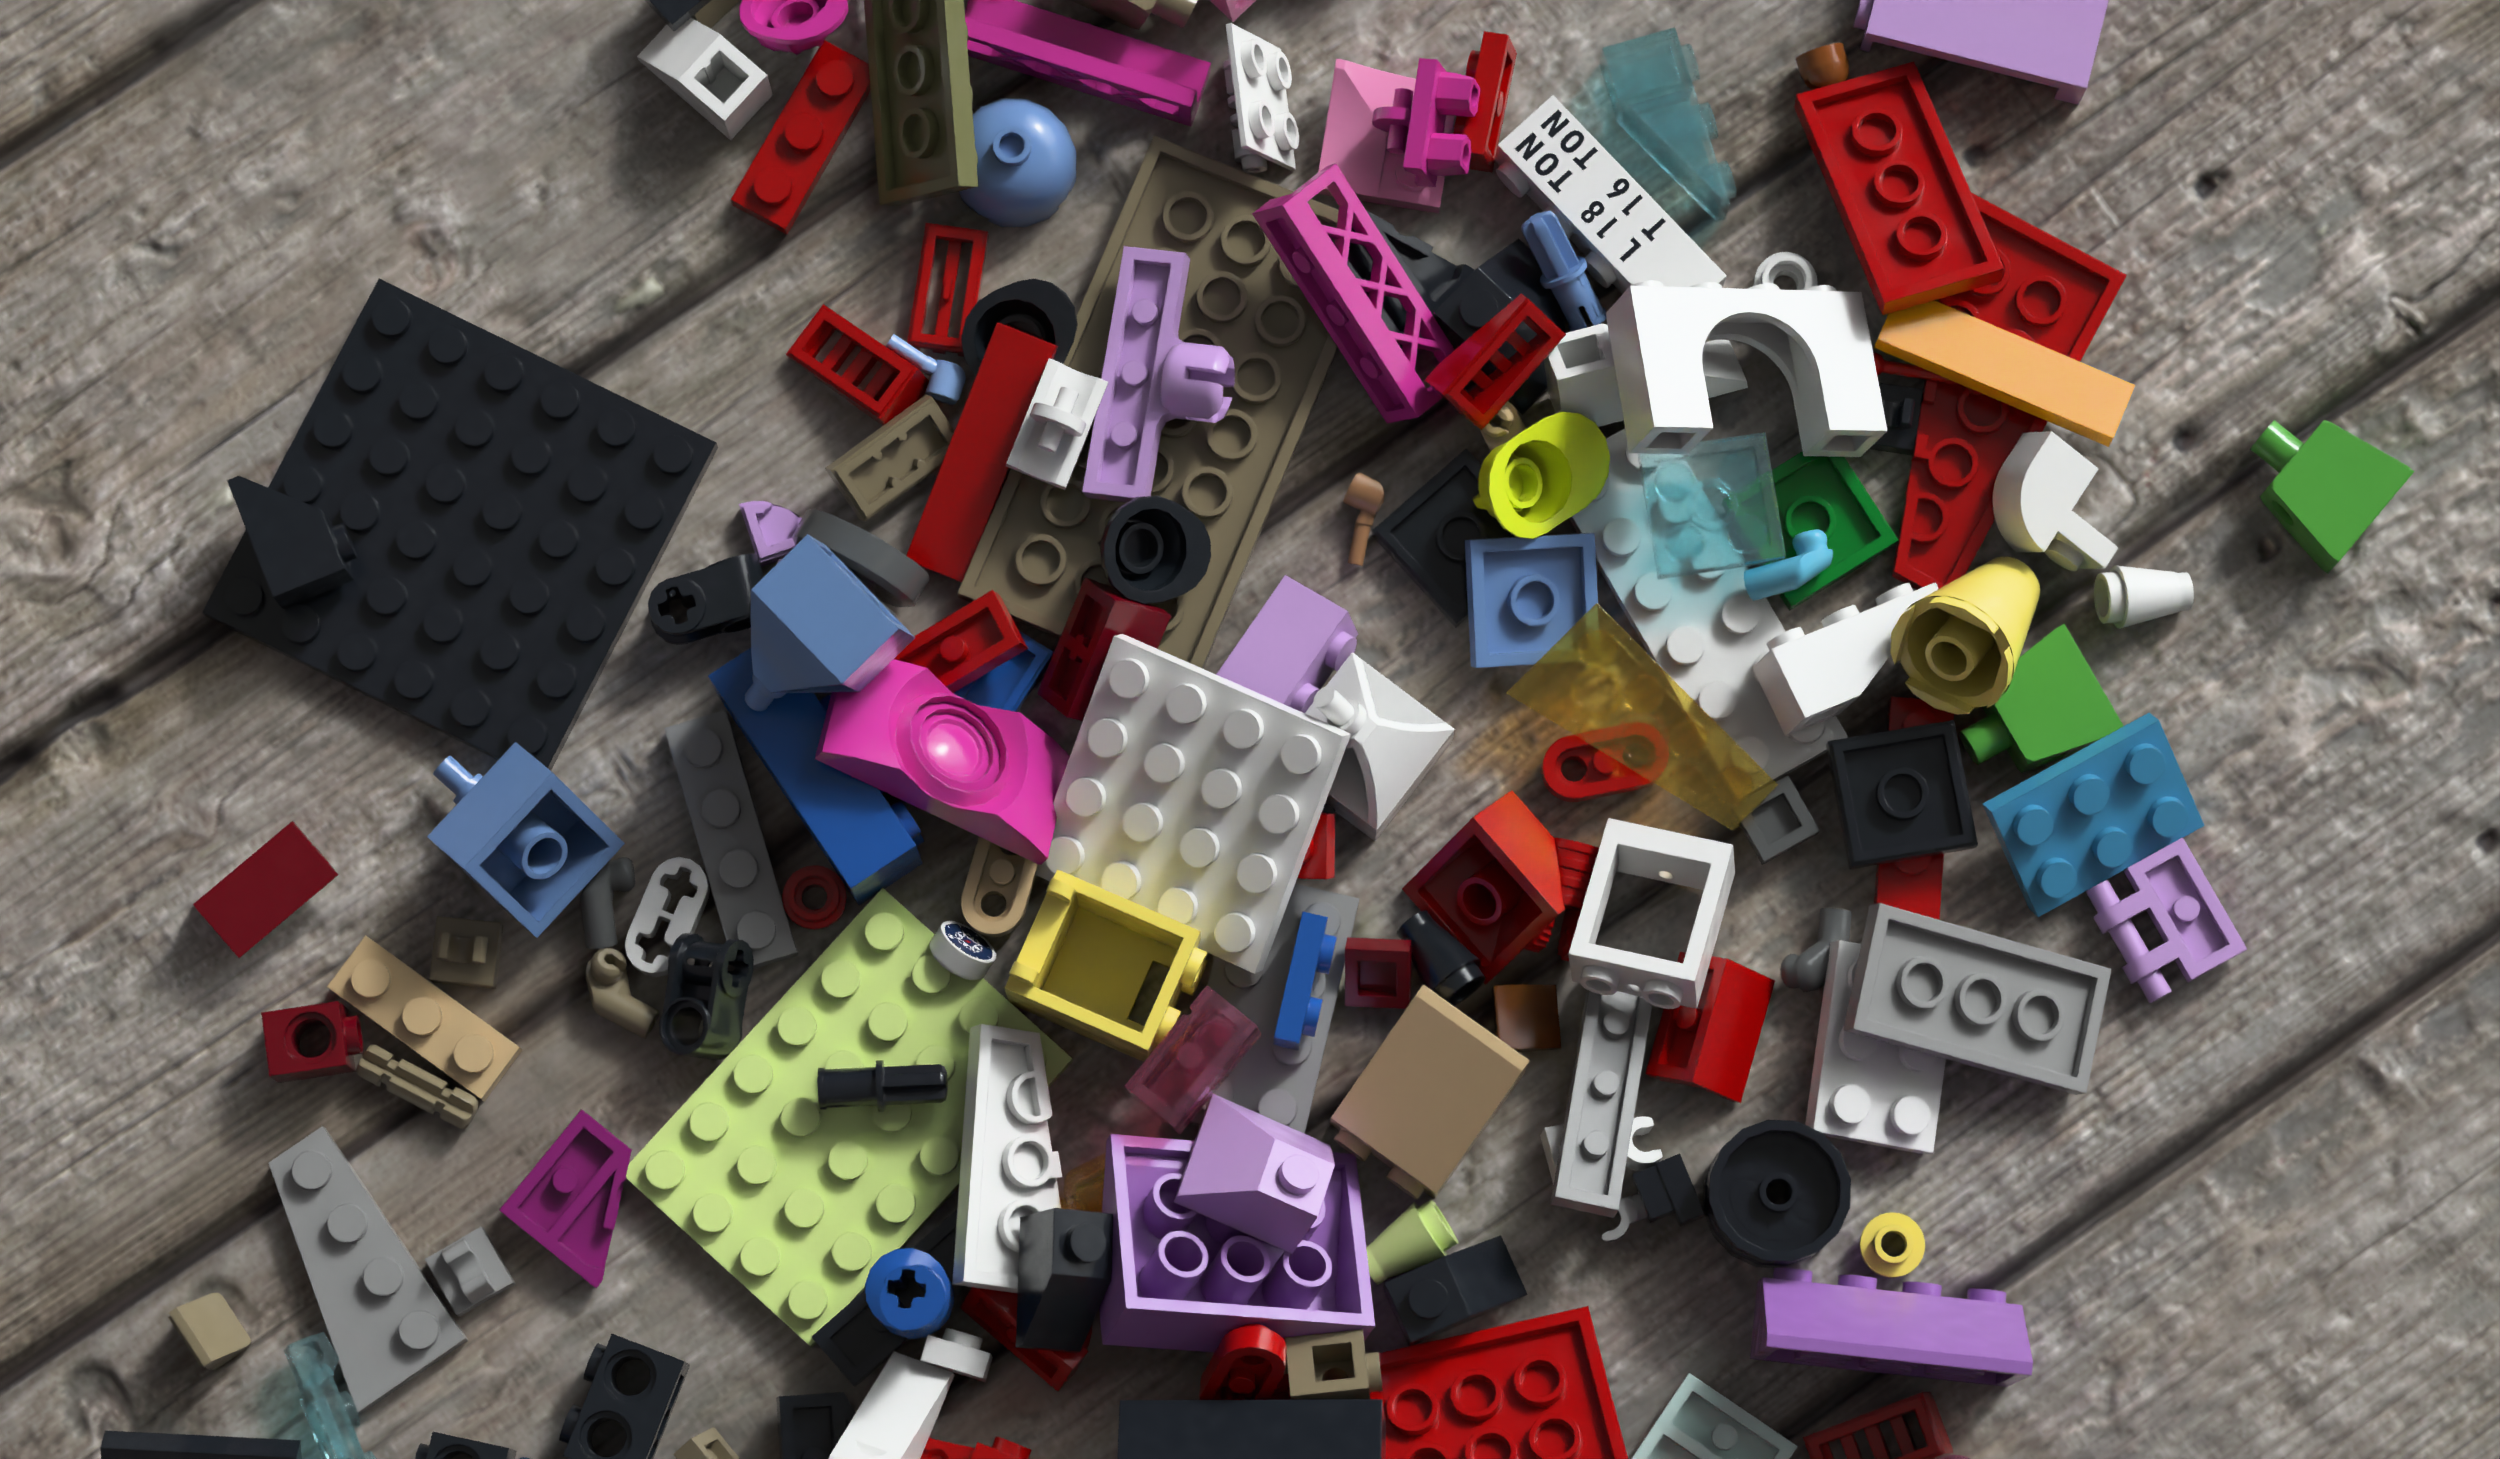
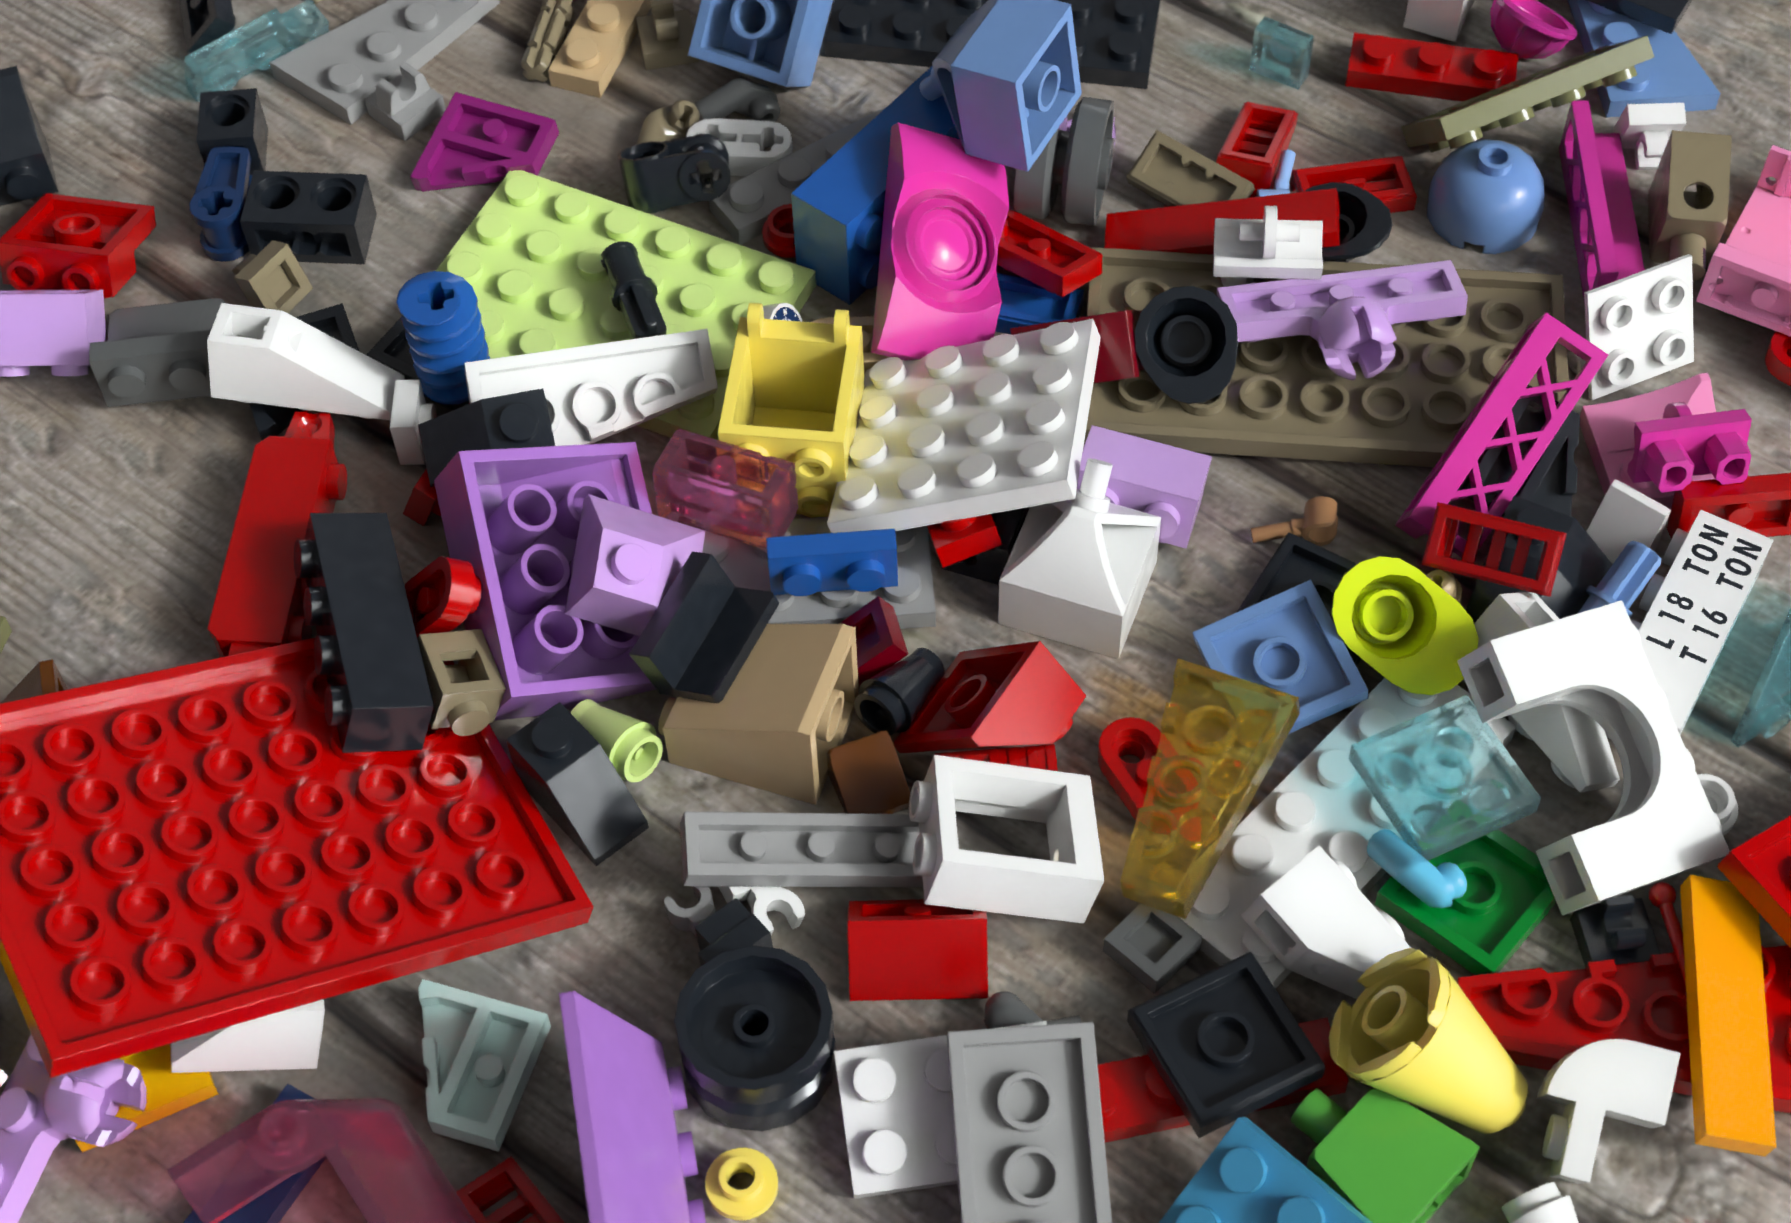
camera: 75 degrees right, 25 degrees down
none -> black panel [629,552,779,703]
none -> clear light blue plate [1250,16,1314,90]
none -> white slope [1586,479,1671,564]

